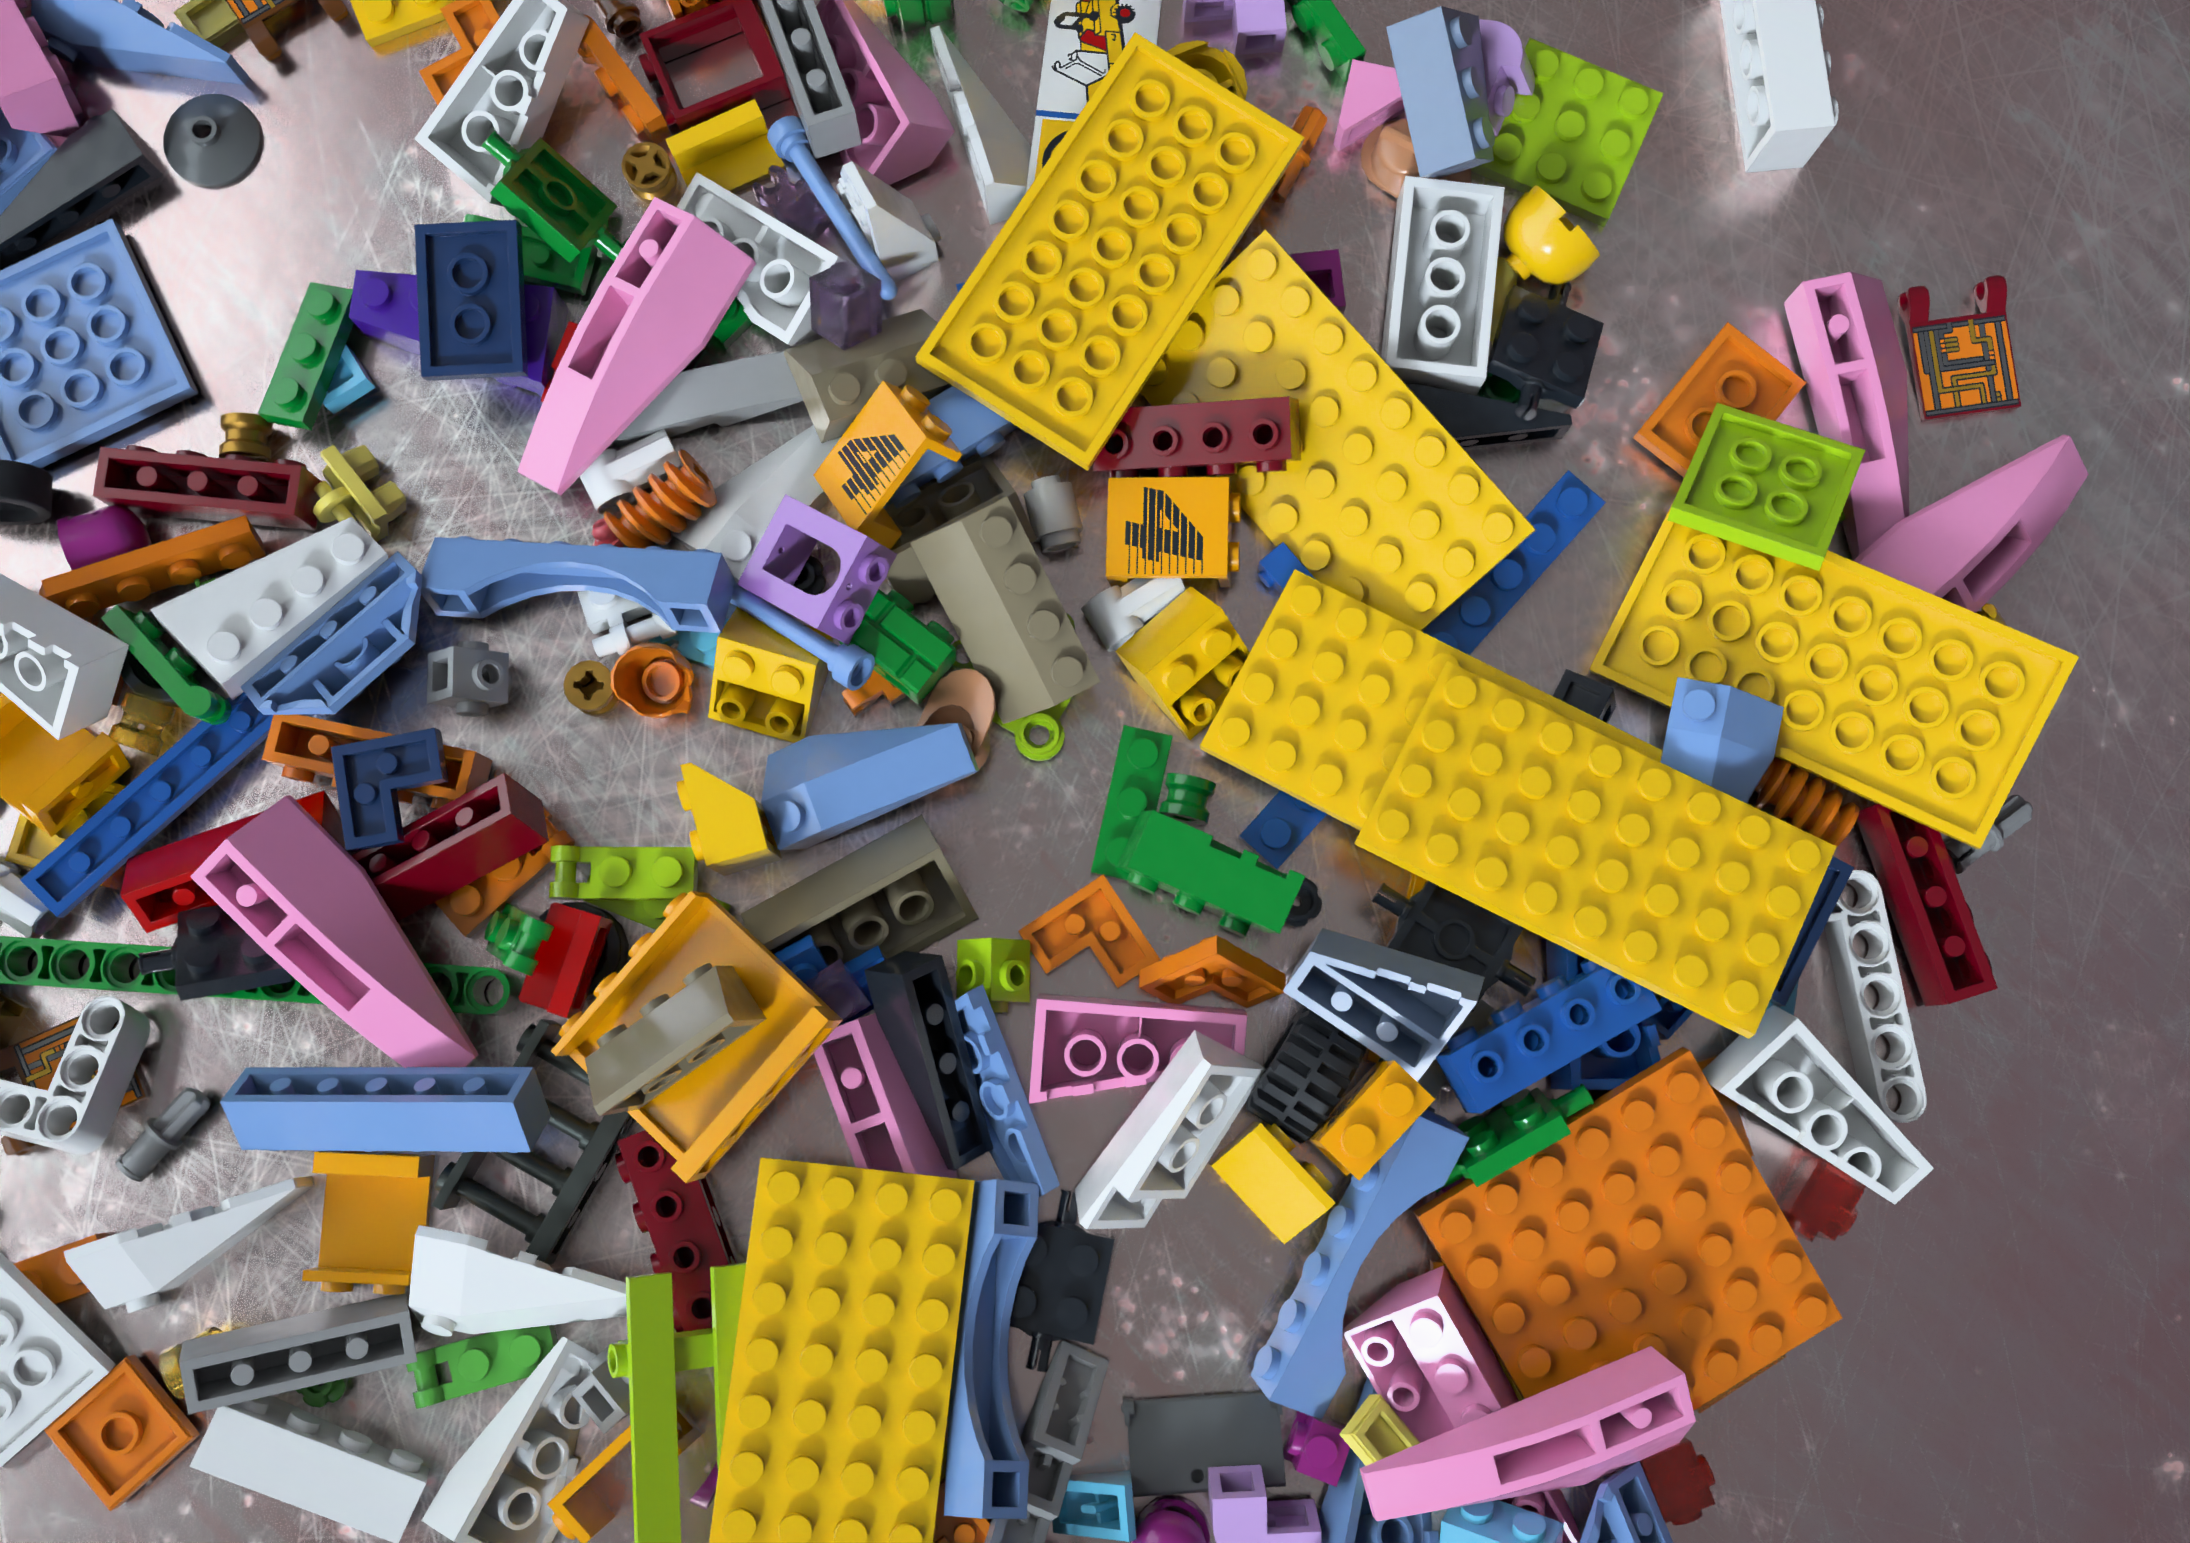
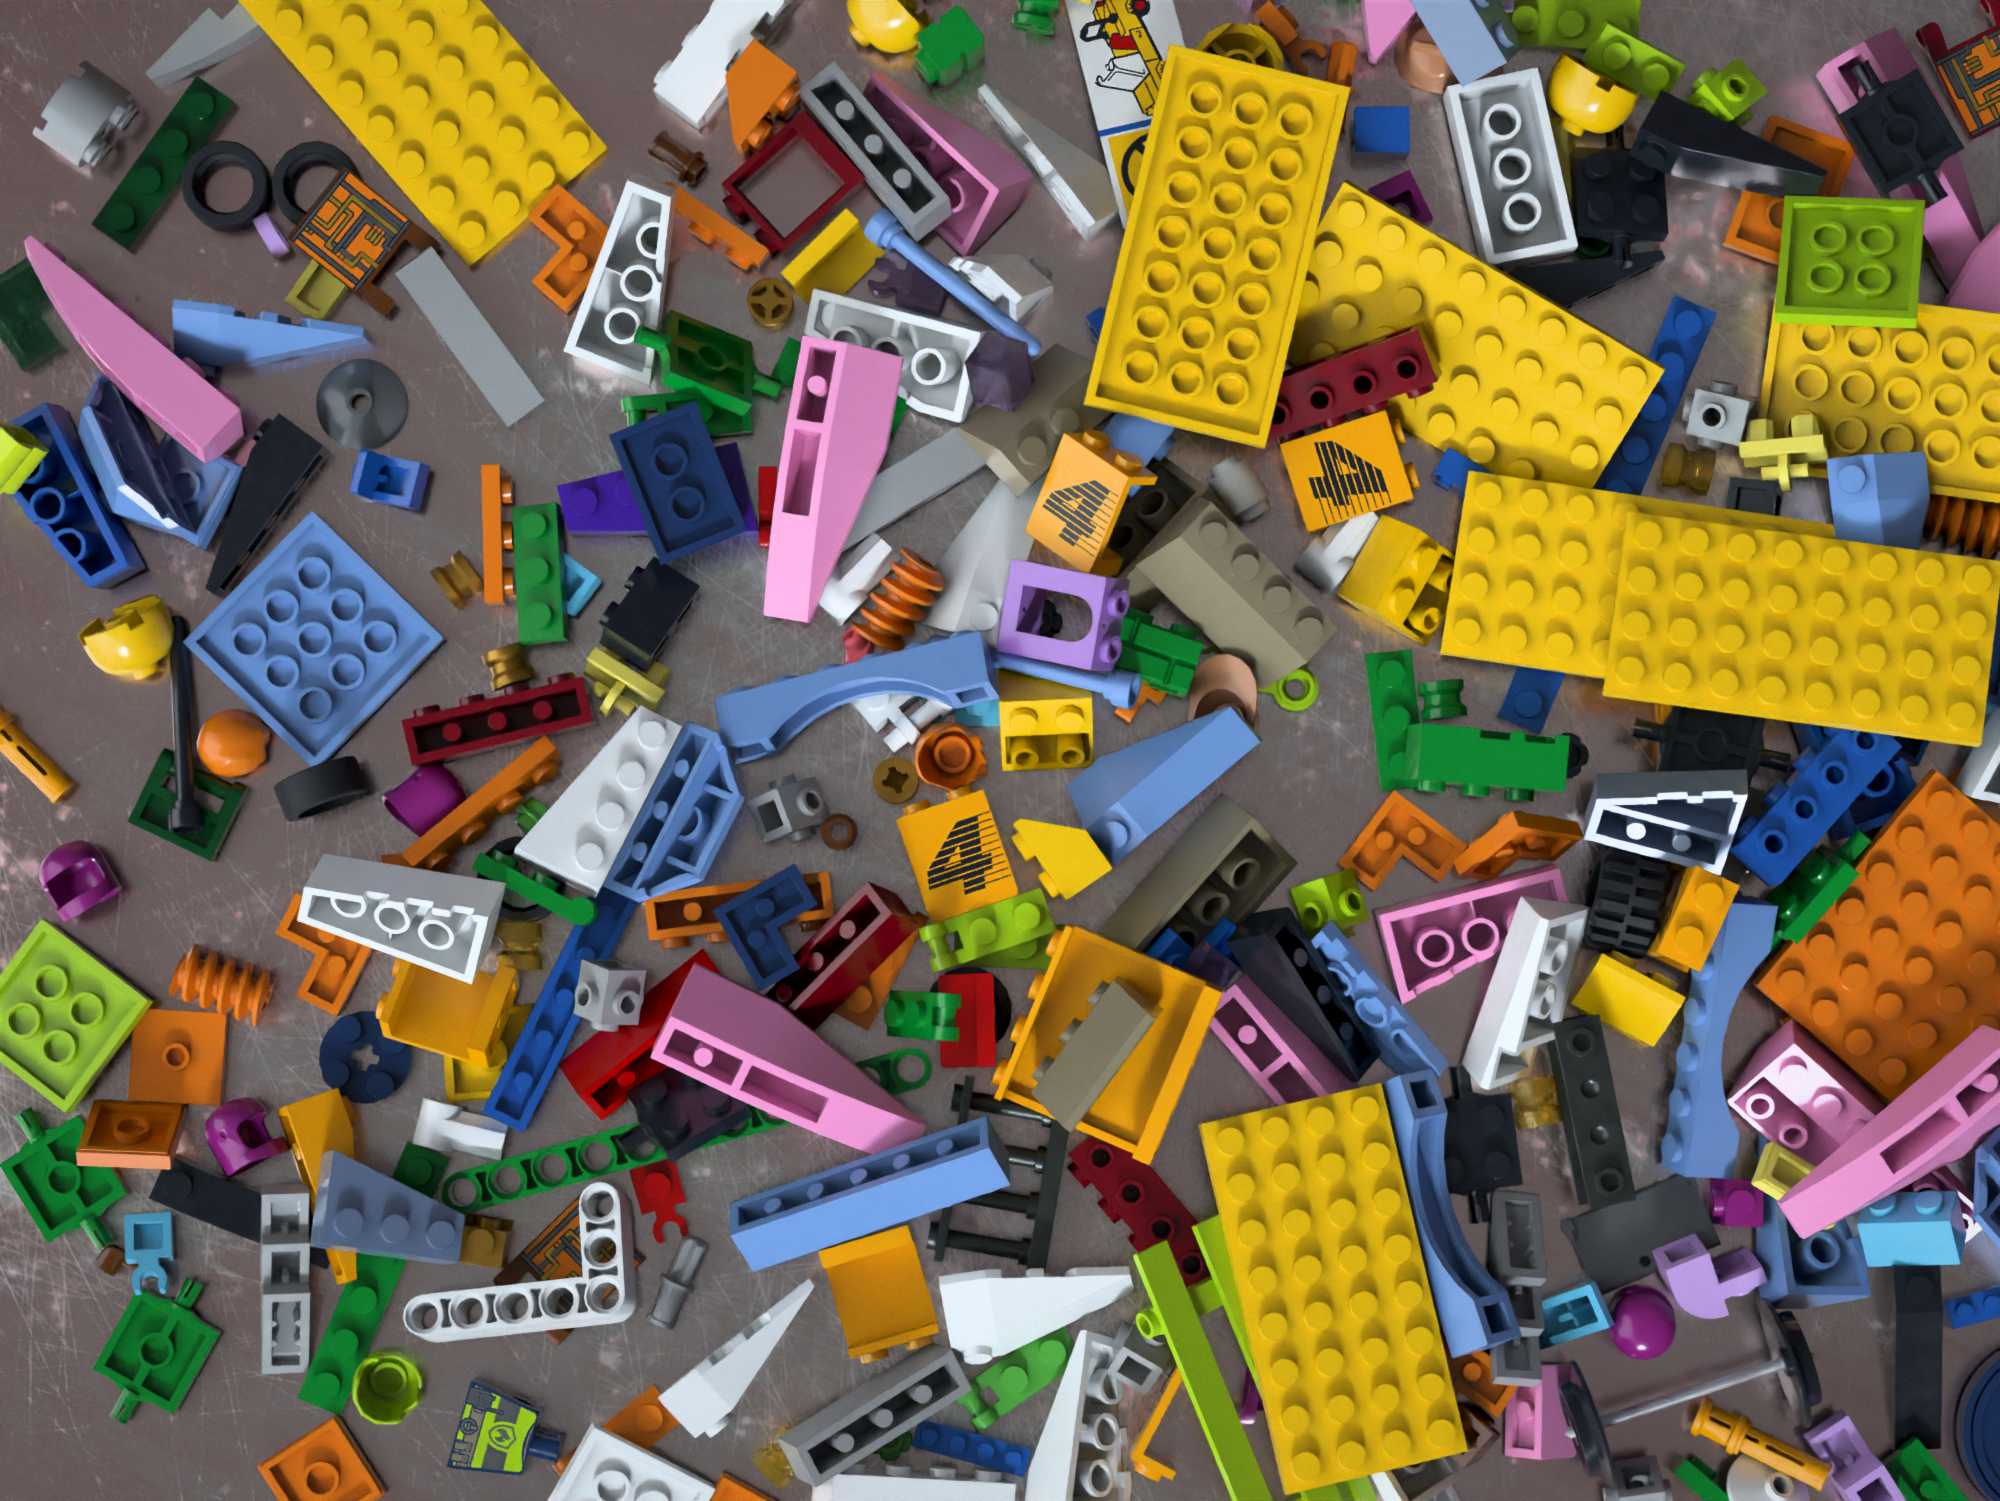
camera: 15 degrees left, 5 degrees up
none -> blue bracket [350,449,430,510]
none -> light grey slope [394,246,545,427]
none -> pearl gold wheel [430,550,484,608]
none -> orange plate [481,464,516,607]
none -> light grey brick [573,959,646,1032]
none -> black brick [598,556,700,673]
none -> red plate [629,1159,689,1244]
none -> reddish brown pin [821,813,858,850]
none -> light orange panel [896,784,1019,924]
none -> blue piece [911,1418,1031,1477]
none -> orange plate [1253,0,1327,76]
none -> blue panel [1352,106,1410,161]
none -> clear yellow wheel [1509,1075,1563,1130]
none -> pearl dark grey fence [1545,1014,1637,1209]
none -> lime plate [1582,19,1686,101]
none -> black slope [1629,90,1828,198]
none -> clear yellow wheel [1660,442,1716,496]
none -> light grey brick [1682,380,1758,449]
none -> lime brick [1686,57,1768,128]
none -> light yellow hips [1739,414,1829,493]
none -> black plate [1835,60,1965,206]

